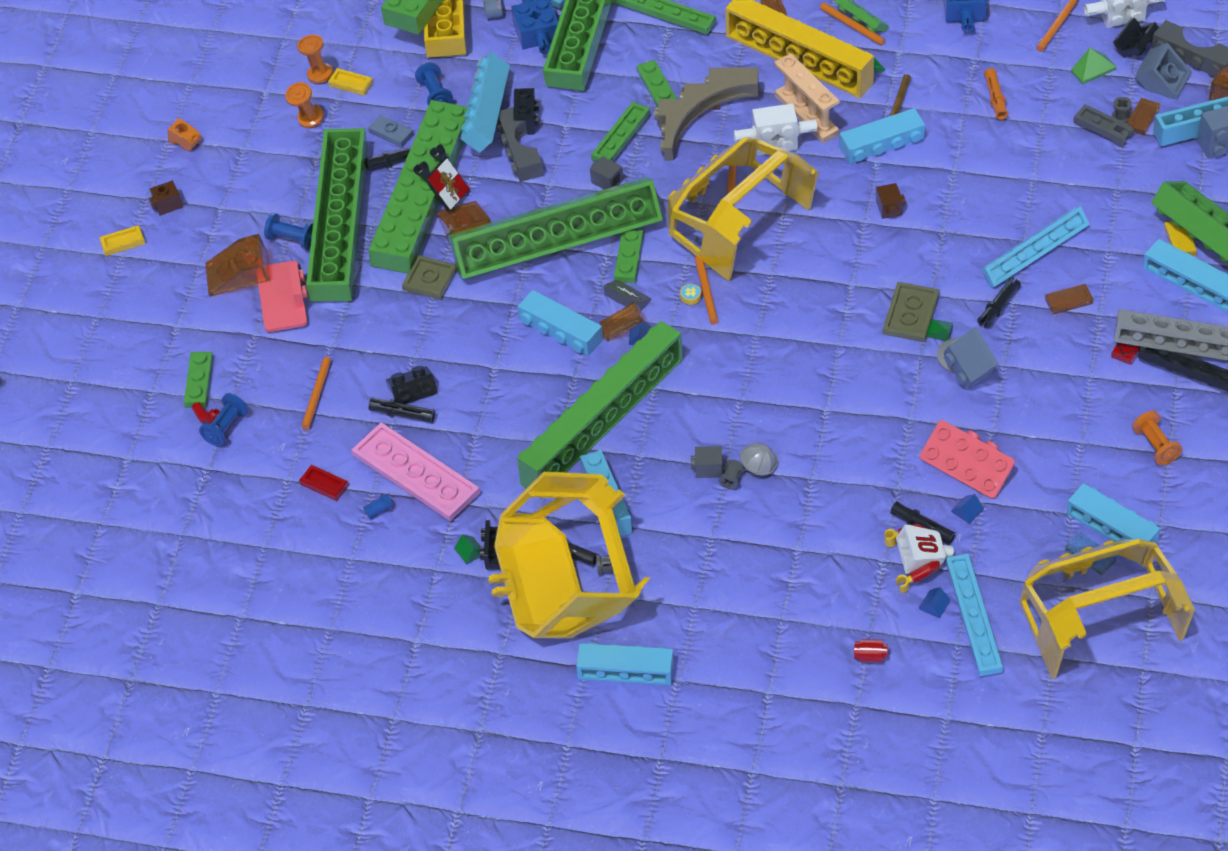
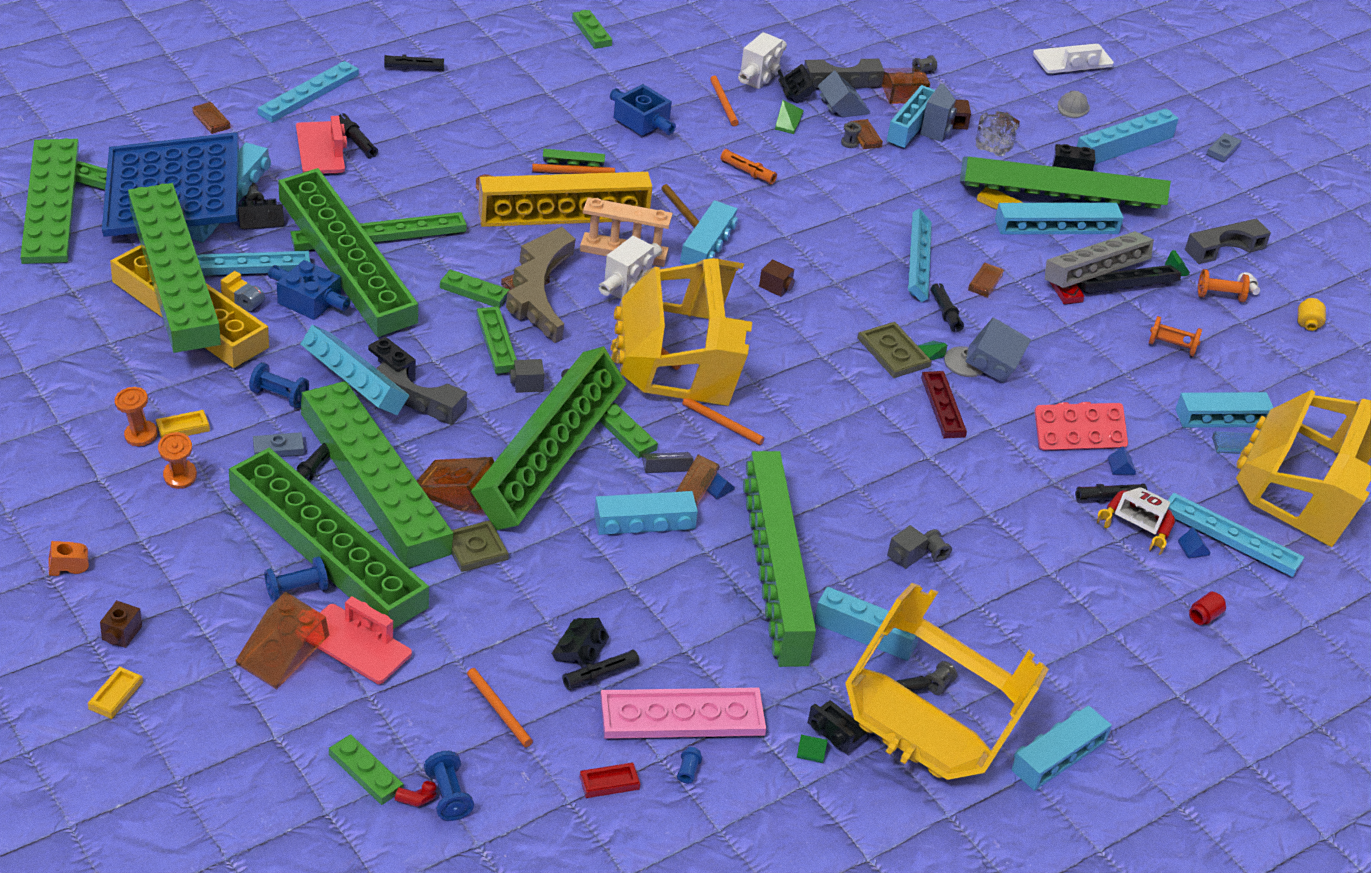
camera: 55 degrees left, 10 degrees down
flag [413,144,470,212] -> none
tile [680,284,701,305] -> none
light grey piece [740,443,779,476] -> none
dark grey plate [1073,104,1134,147] -> none
none -> dark red tile [921,371,967,439]

